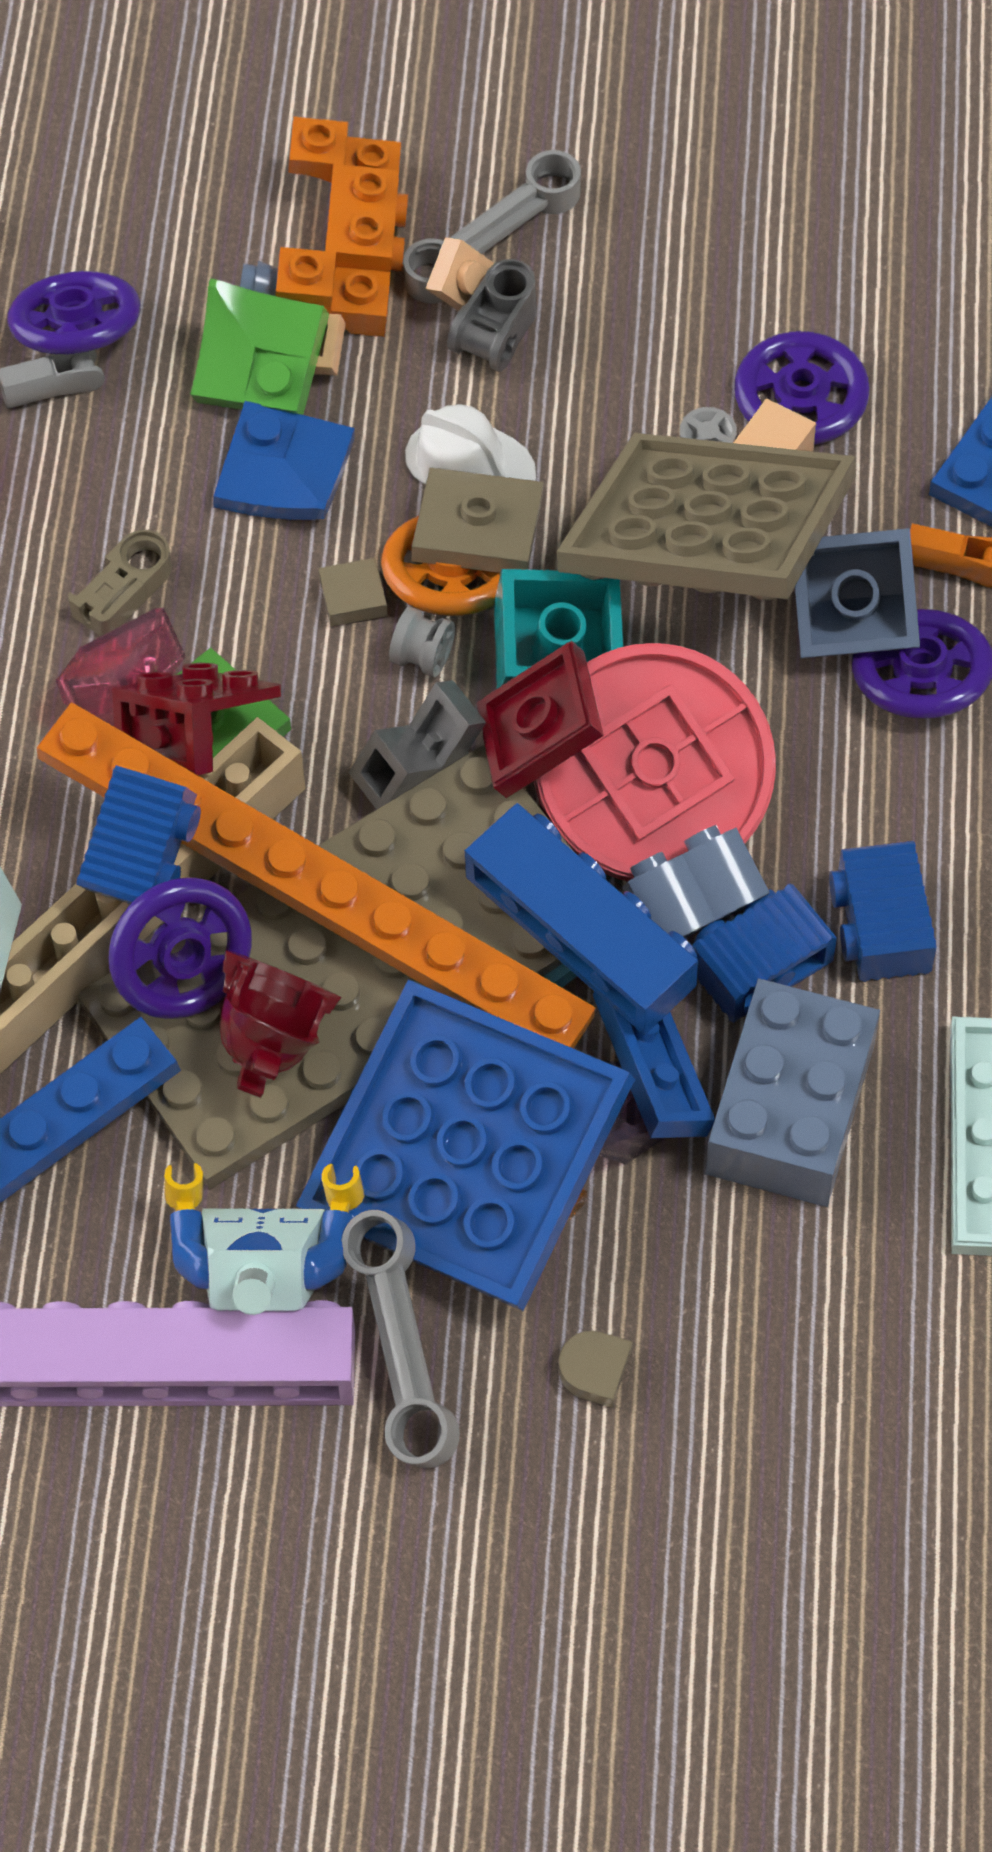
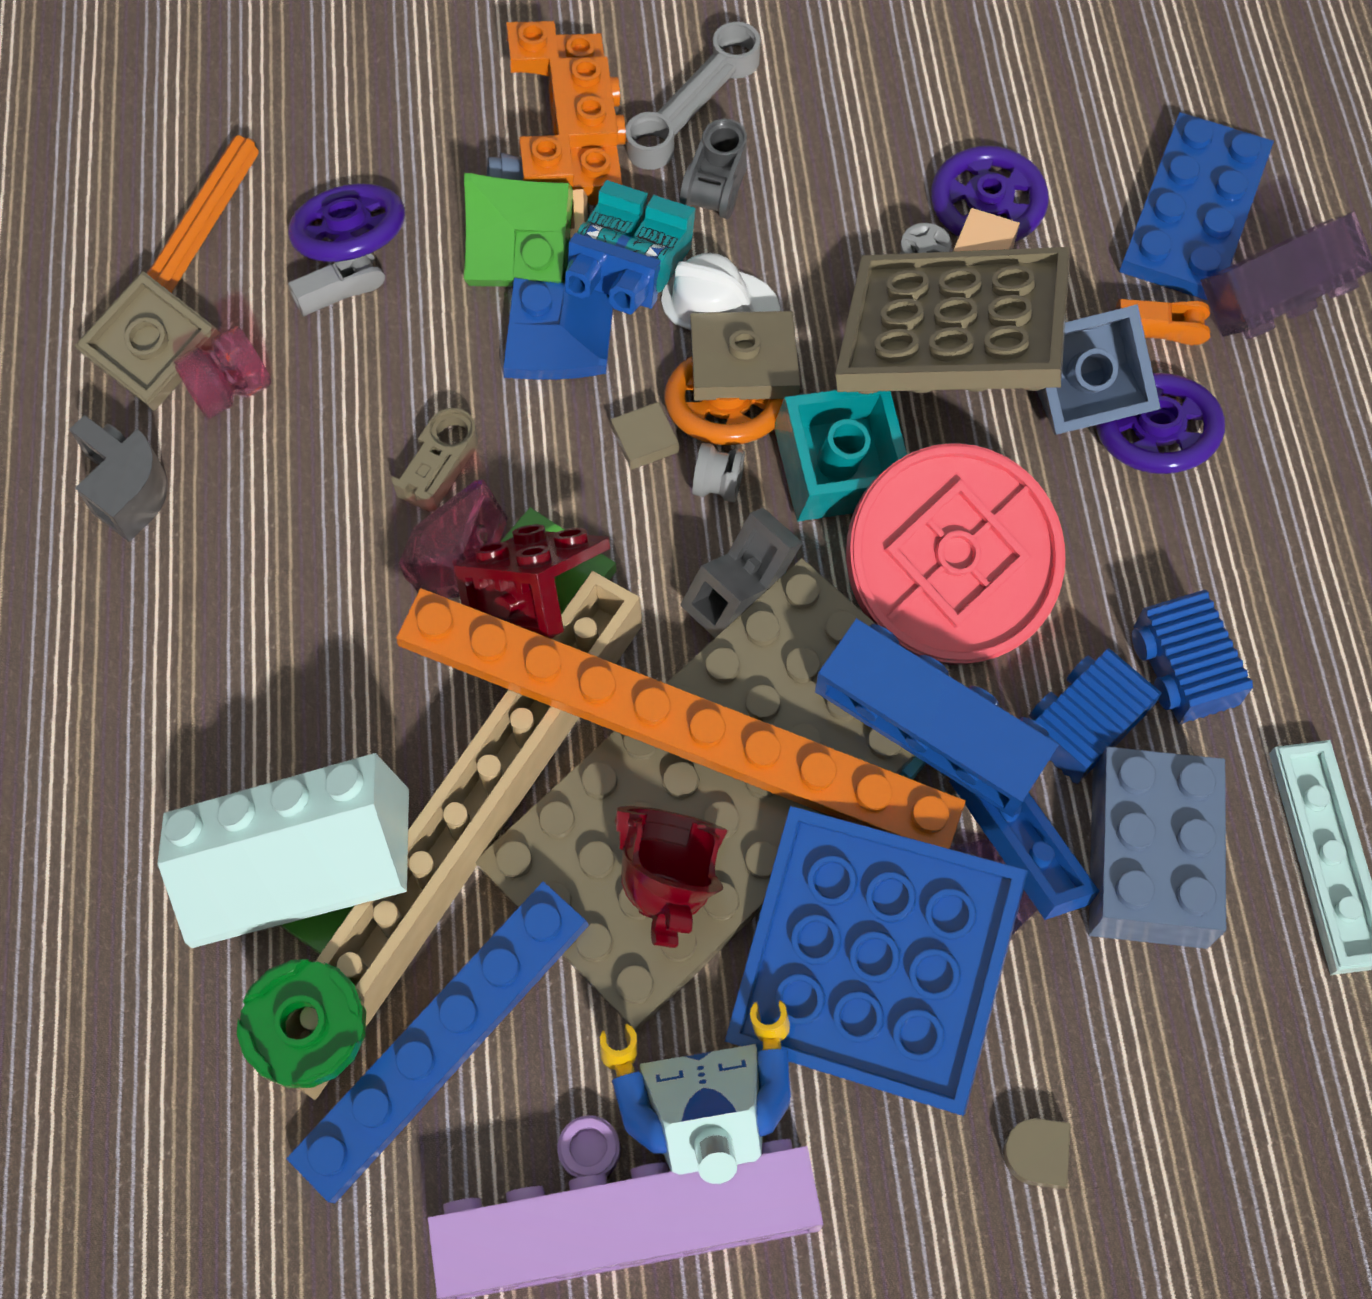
camera: 10 degrees left, 5 degrees up
blue brick [76,765,201,904] -> none
dark purple plate [108,878,252,1019] -> none
light grey piece [342,1210,460,1468] -> none
light nougat plate [425,237,494,311] -> none
dark red tile [476,640,604,798] -> none
sand blue brick [622,825,770,938] -> none
none -> lavender tile [557,1115,621,1178]
none -> hips [565,180,696,315]

